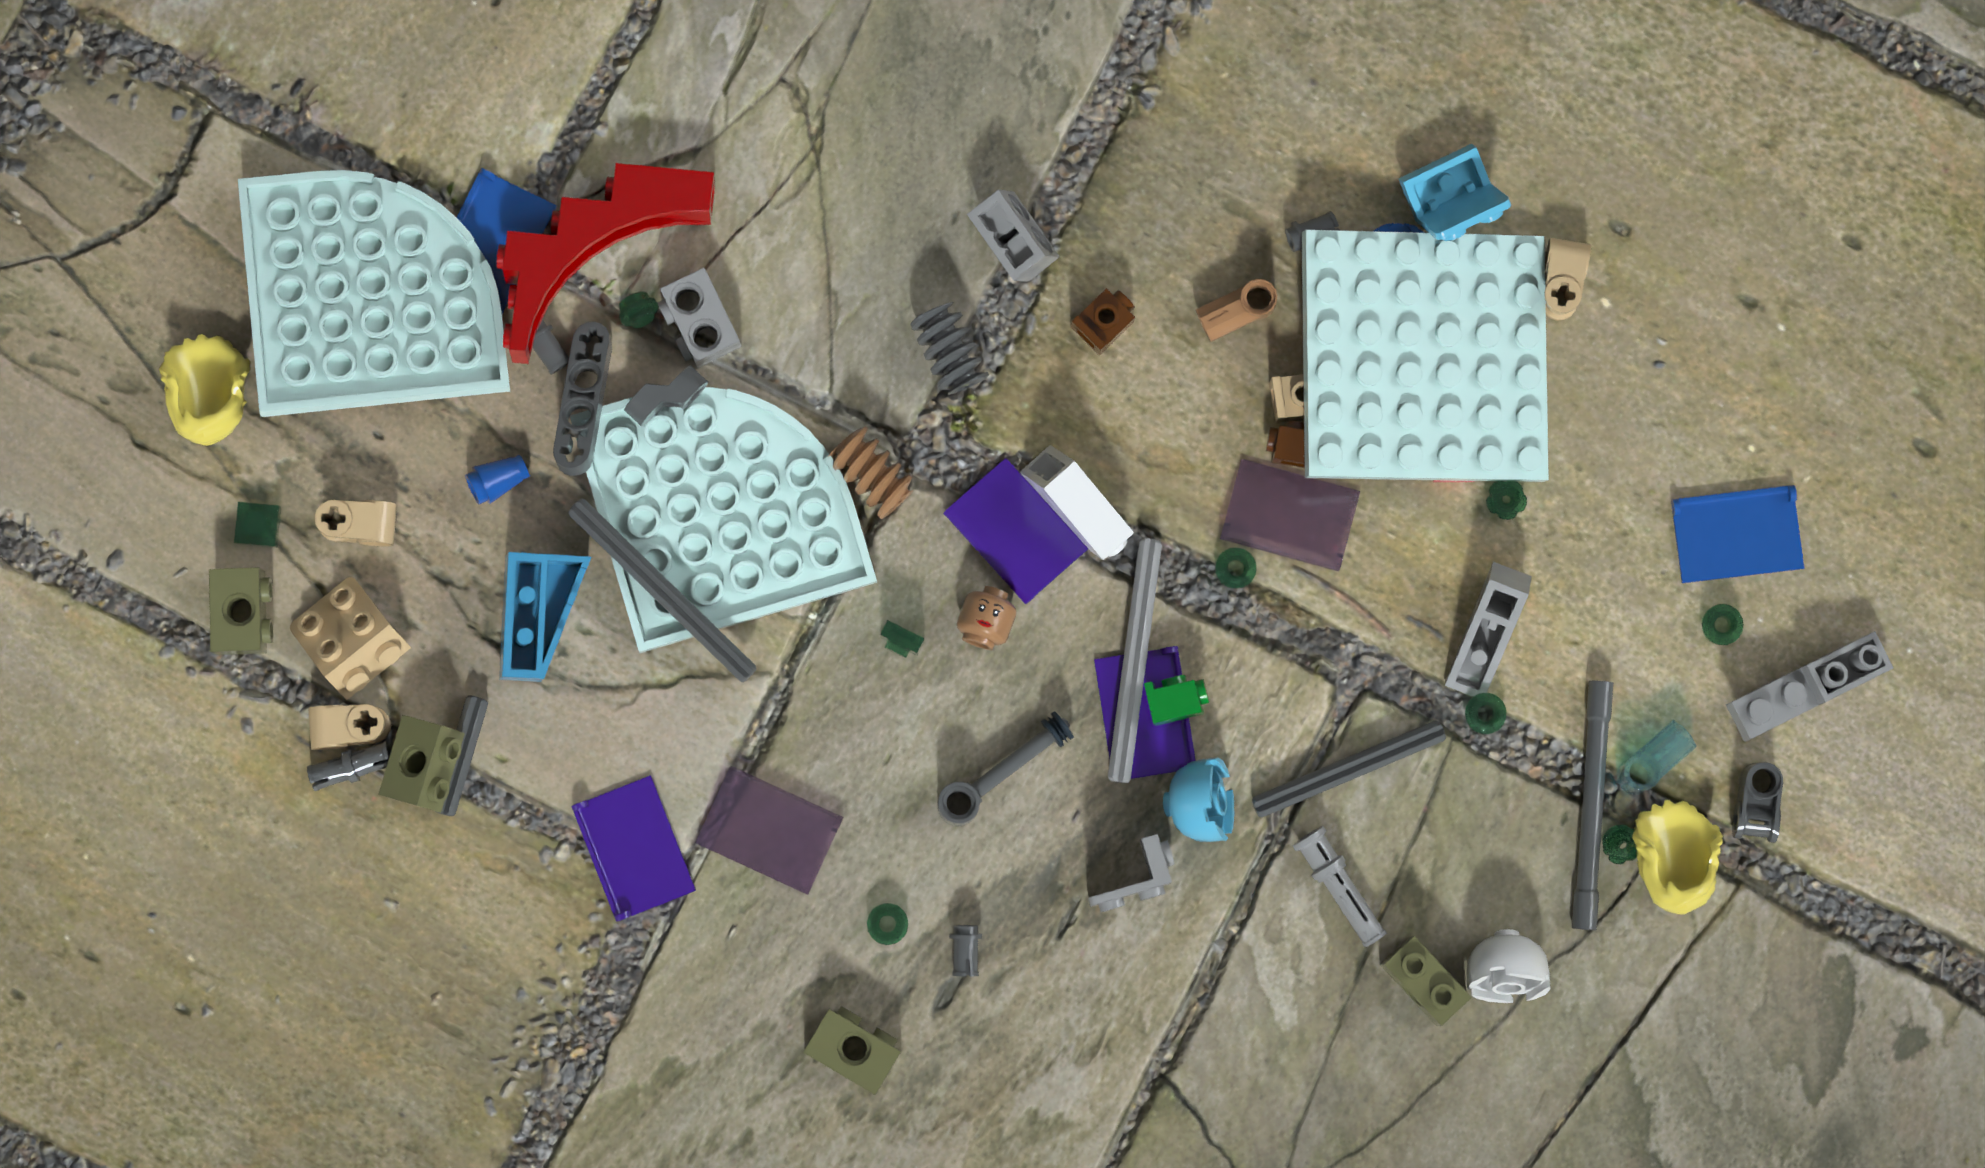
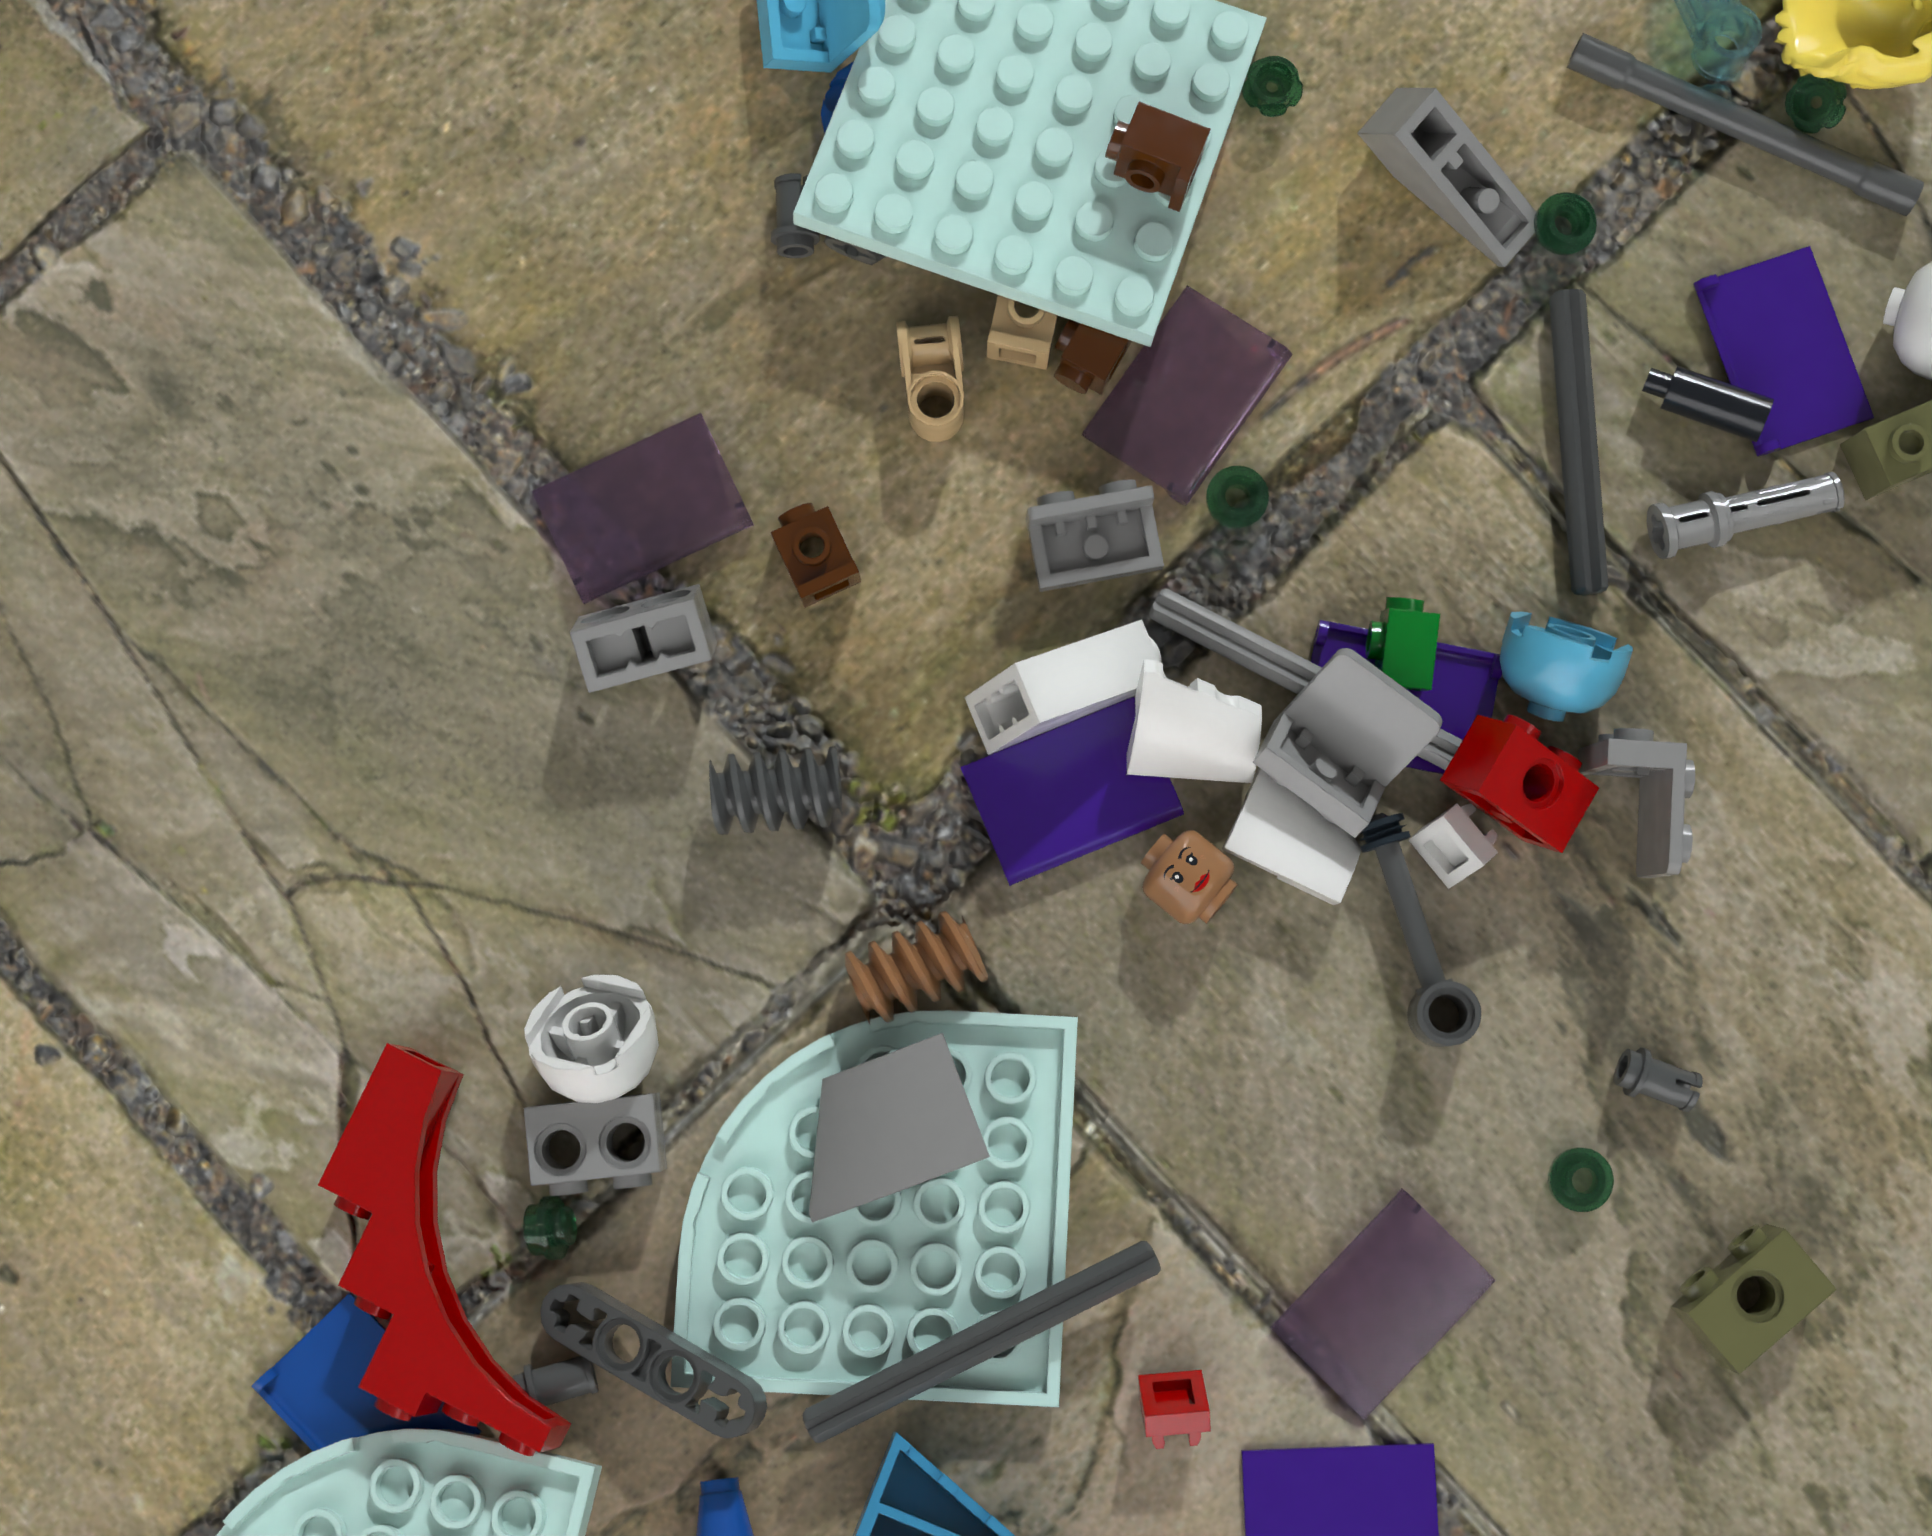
camera: 70 degrees left, 0 degrees up
dark grey piece [624,366,708,426] -> none
clear green plate [880,620,925,658] -> none
medium nougat piece [1195,279,1278,342] -> none
none -> white cylinder [524,975,659,1103]
none -> clear purple piece [532,413,754,605]
none -> light grey slope [809,1033,990,1222]
none -> tan piece [896,315,964,442]
none -> light grey bracket [1026,479,1164,592]
none -> reddish brown brick [1105,101,1211,212]
none -> white slope [1127,659,1262,783]
none -> red tile [1138,1370,1211,1449]
none -> white slope [1222,768,1361,905]
none -> light grey bracket [1253,648,1443,838]
none -> white tile [1409,803,1498,889]
none -> red brick [1440,714,1599,853]
none -> black cylinder [1642,366,1774,442]
none -> dark purple piece [1693,246,1874,457]

